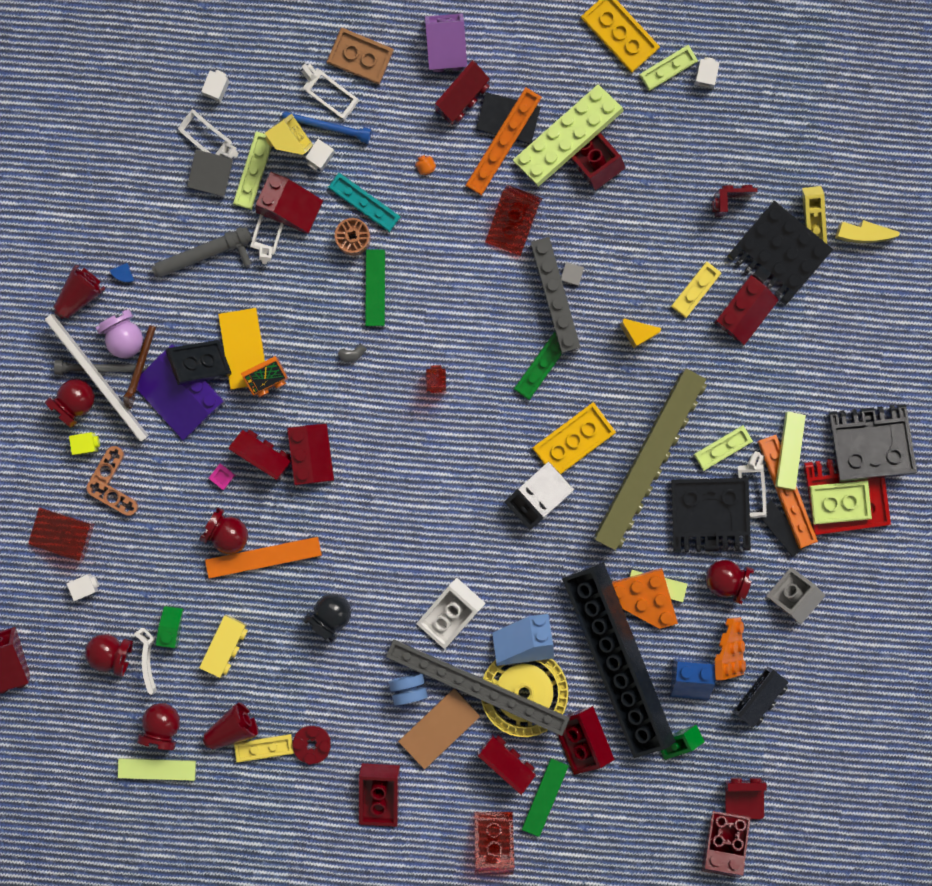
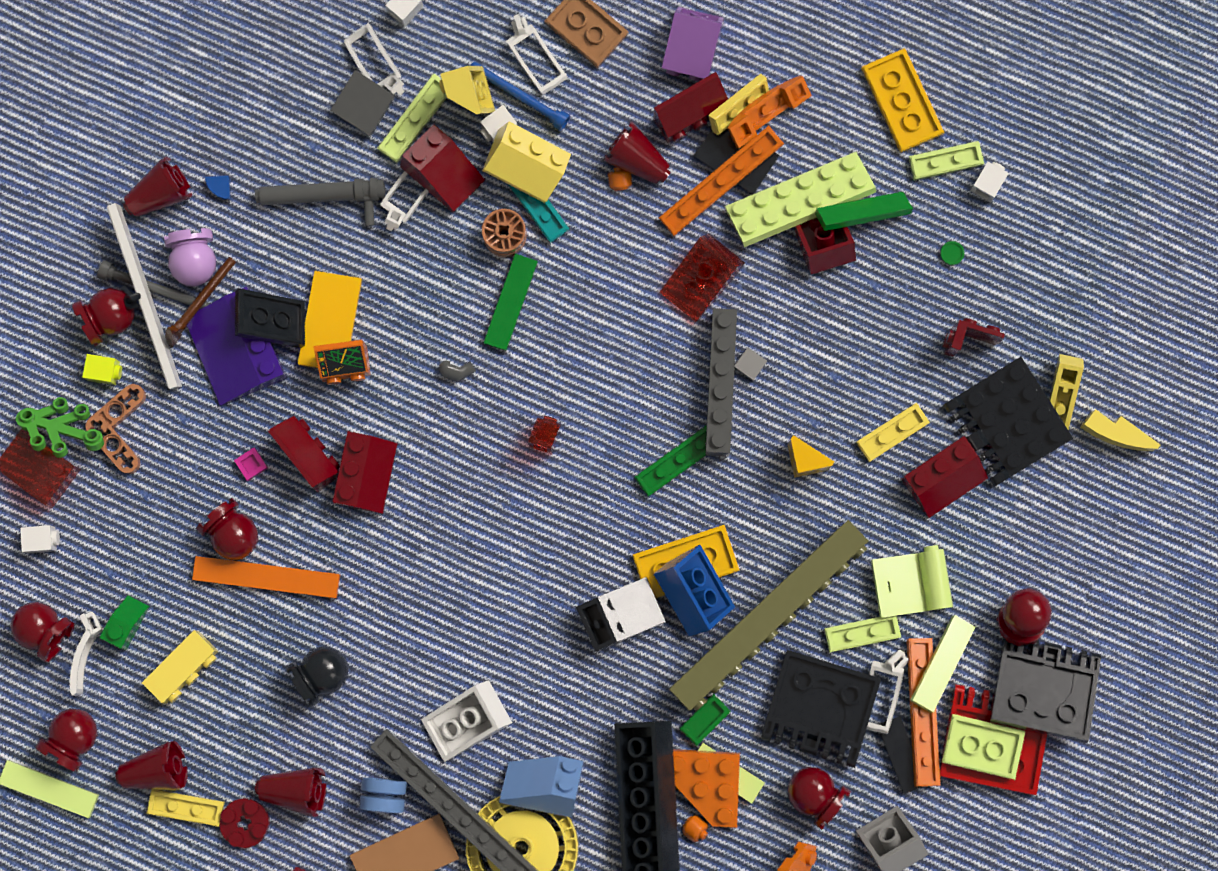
camera: 25 degrees right, 5 degrees down
none -> bright green plant [16,397,104,458]
none -> black hand [121,286,141,309]
none -> dark red cone [255,767,326,817]
none -> light yellow slope [482,121,571,203]
none -> dark red cone [603,121,671,184]
none -> blue slope [654,545,735,637]
none -> green tile [679,694,731,746]
none -> orange piece [682,815,708,843]
none -> light yellow tile [708,74,769,135]
none -> orange slope [727,75,812,148]
none -> green tile [815,192,913,231]
none -> yellowish green door [871,545,953,618]
none -> green piece [940,241,965,265]
none -> dark red tile [997,588,1052,646]

